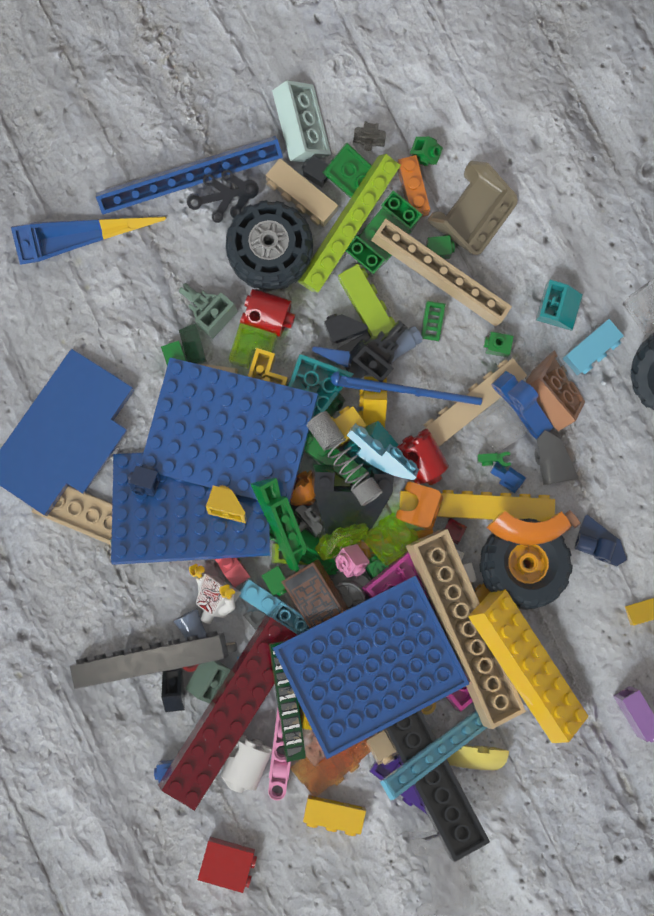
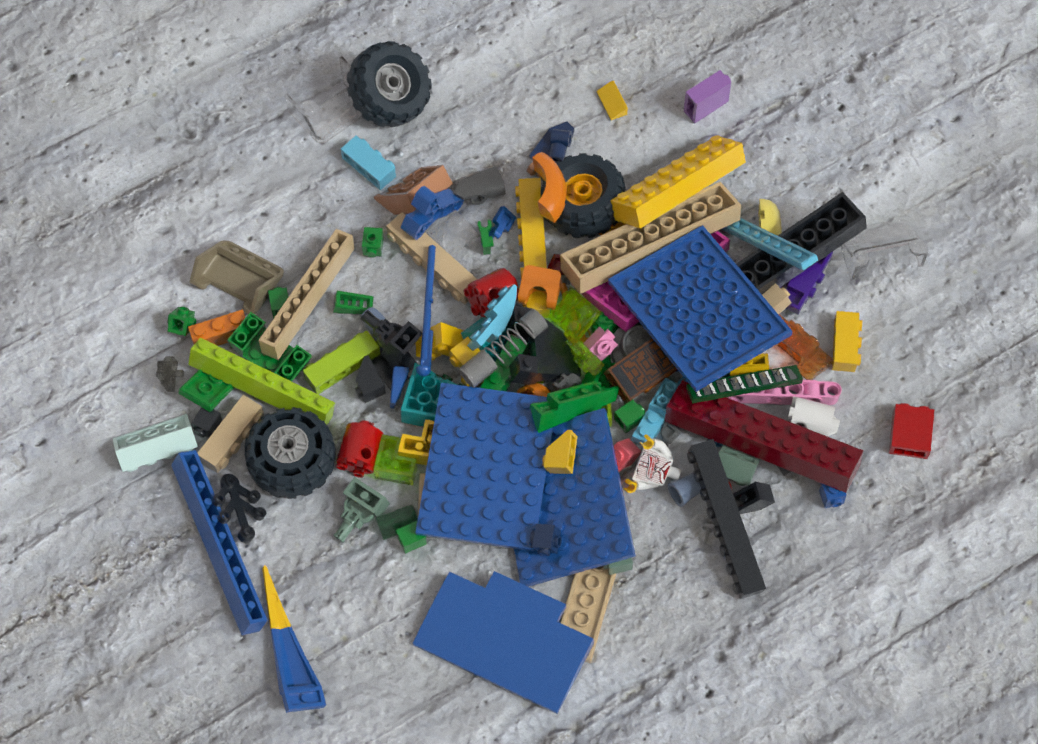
camera: 95 degrees left, 20 degrees down
teal slope [536,280,583,331] -> none

